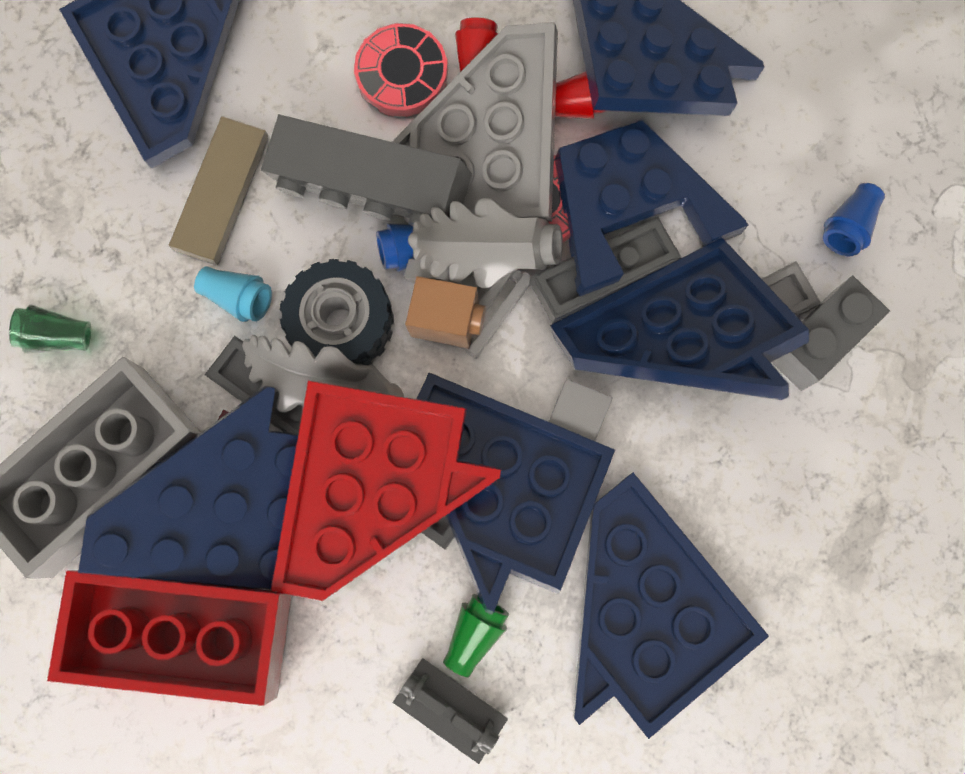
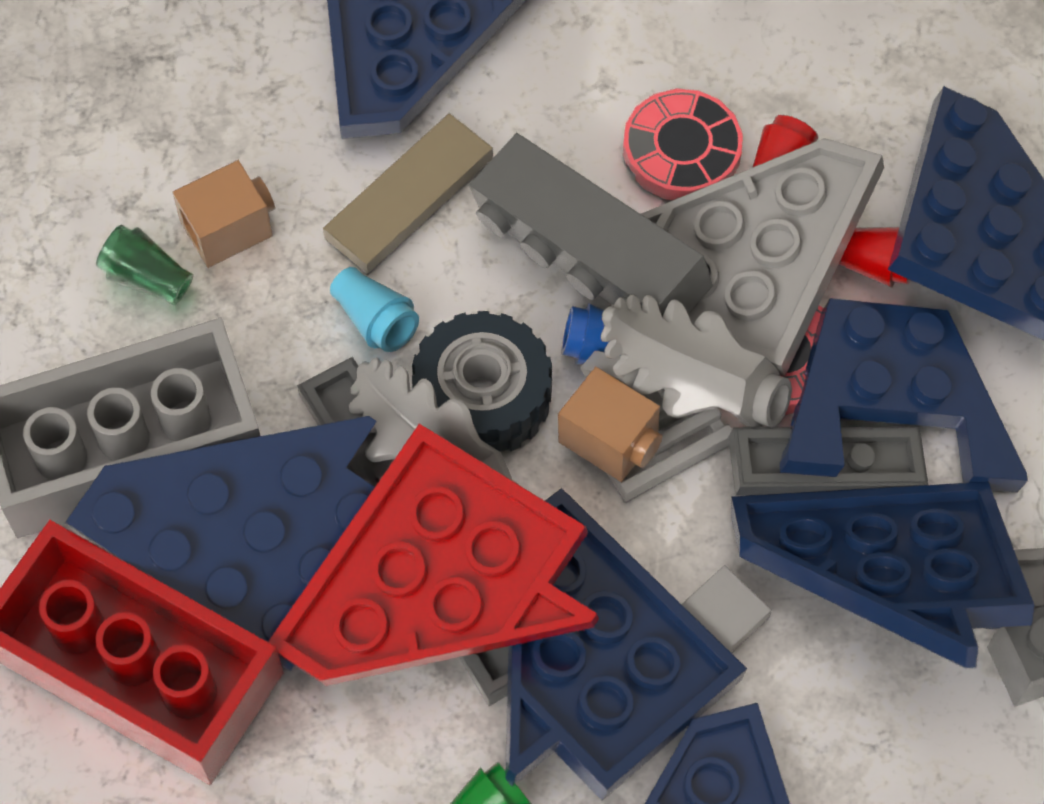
camera: 20 degrees right, 15 degrees down
none -> medium nougat brick [172,160,275,268]

